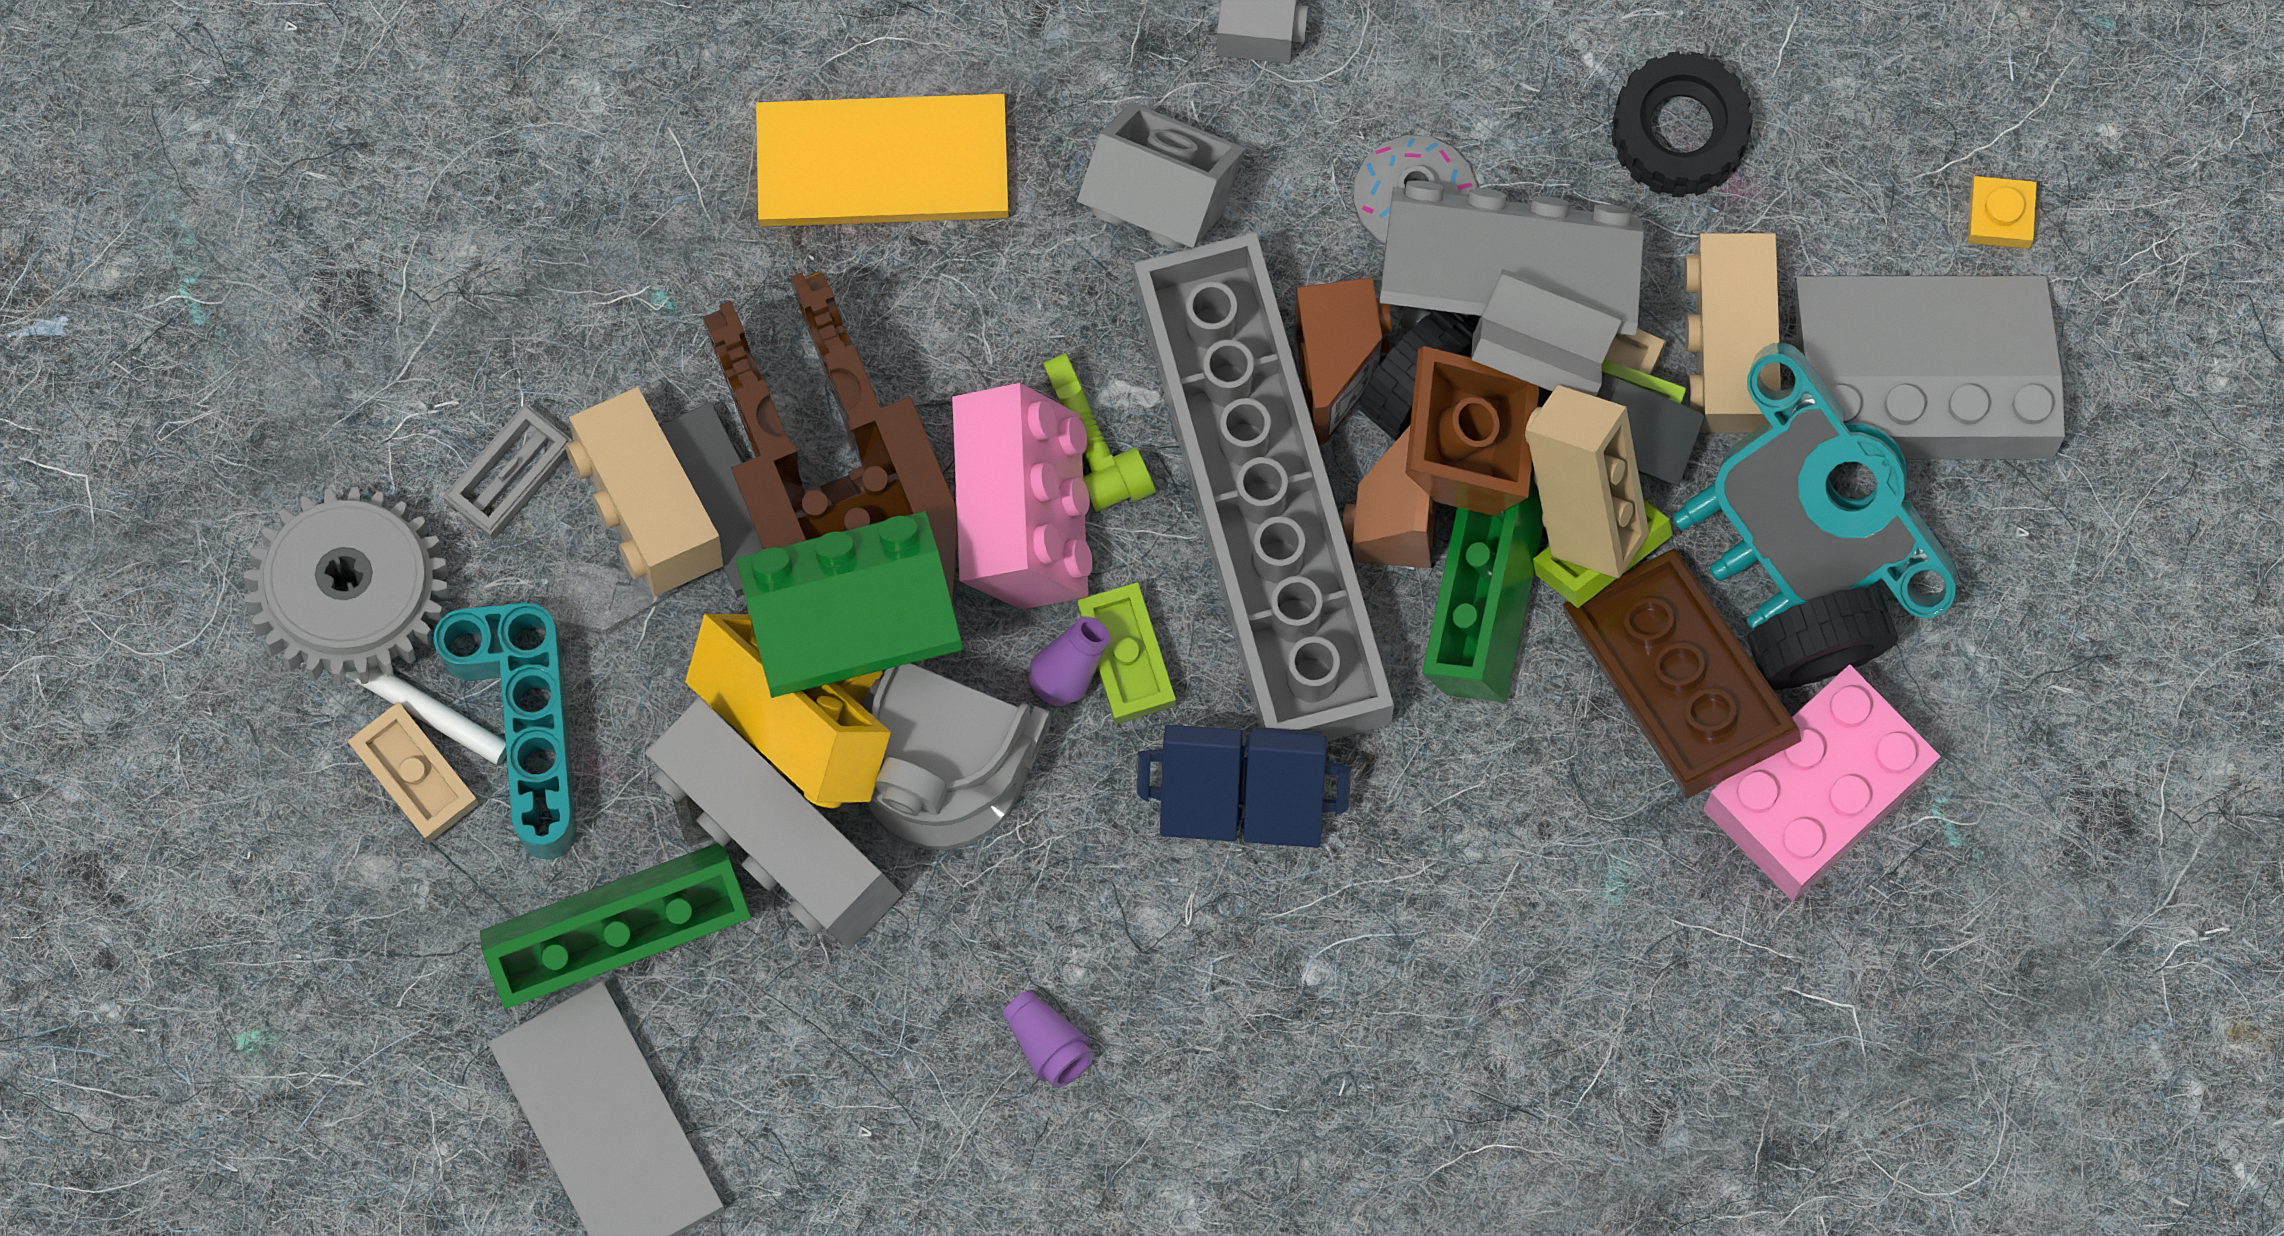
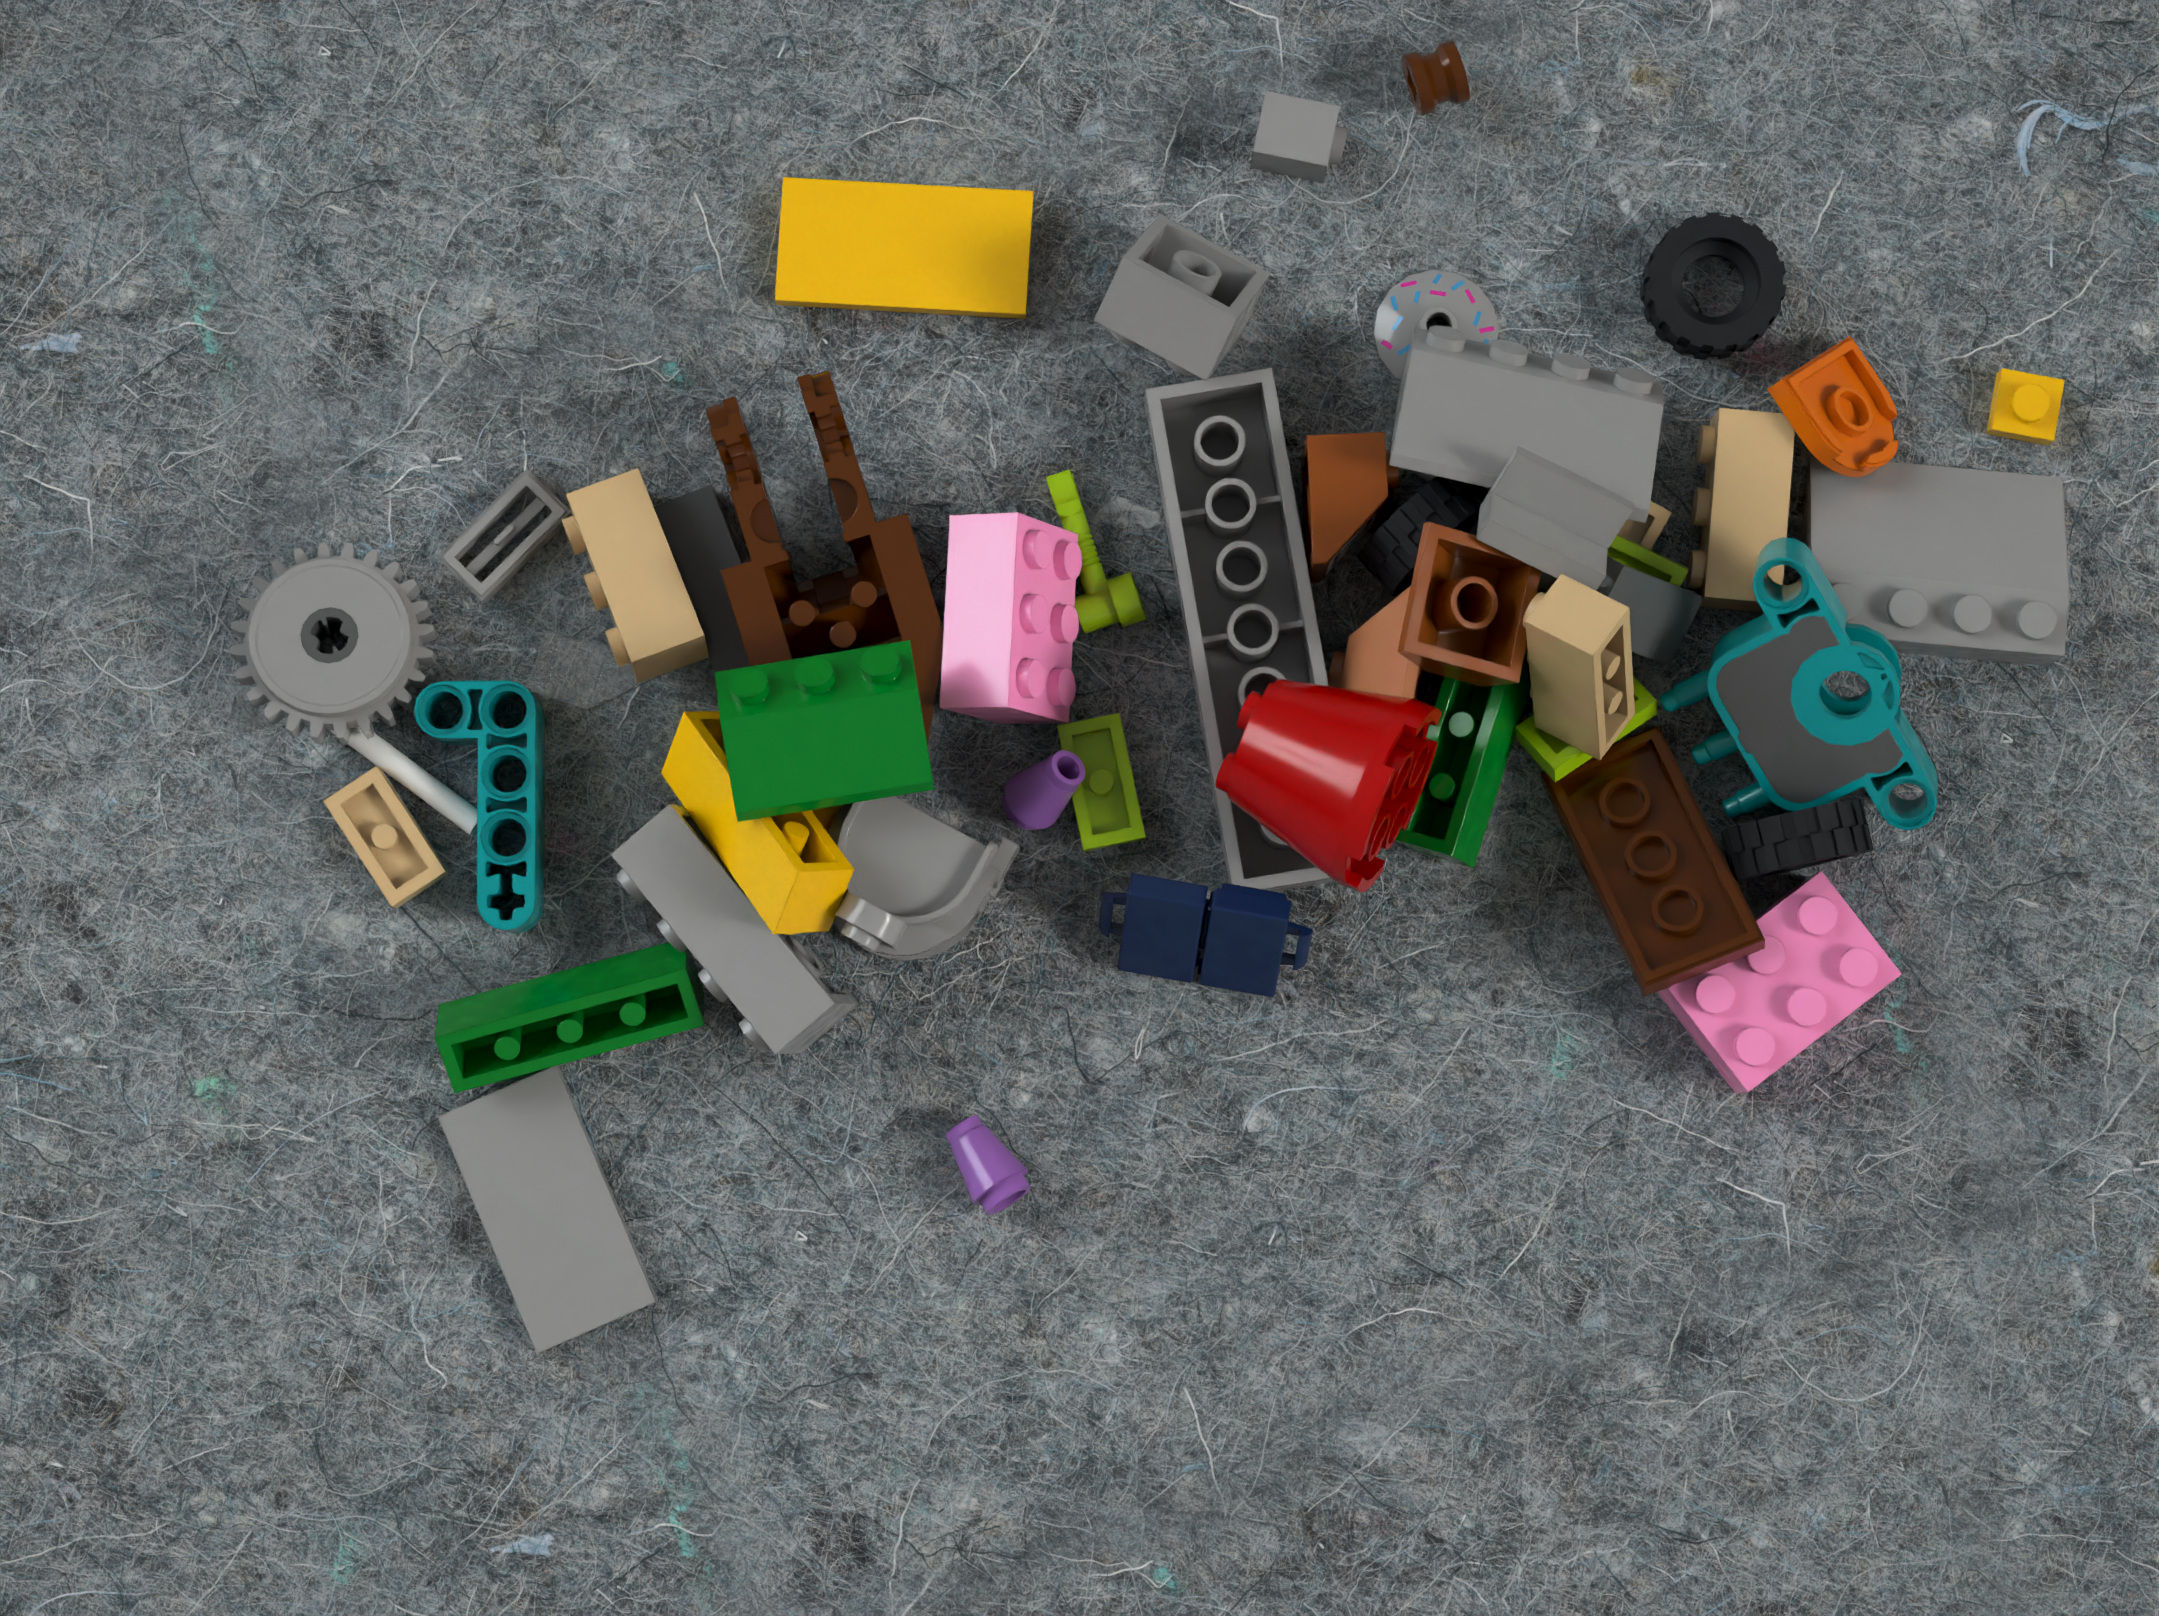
camera: 10 degrees right, 10 degrees up
none -> red cone [1215,679,1442,893]
none -> orange tile [1767,336,1898,477]

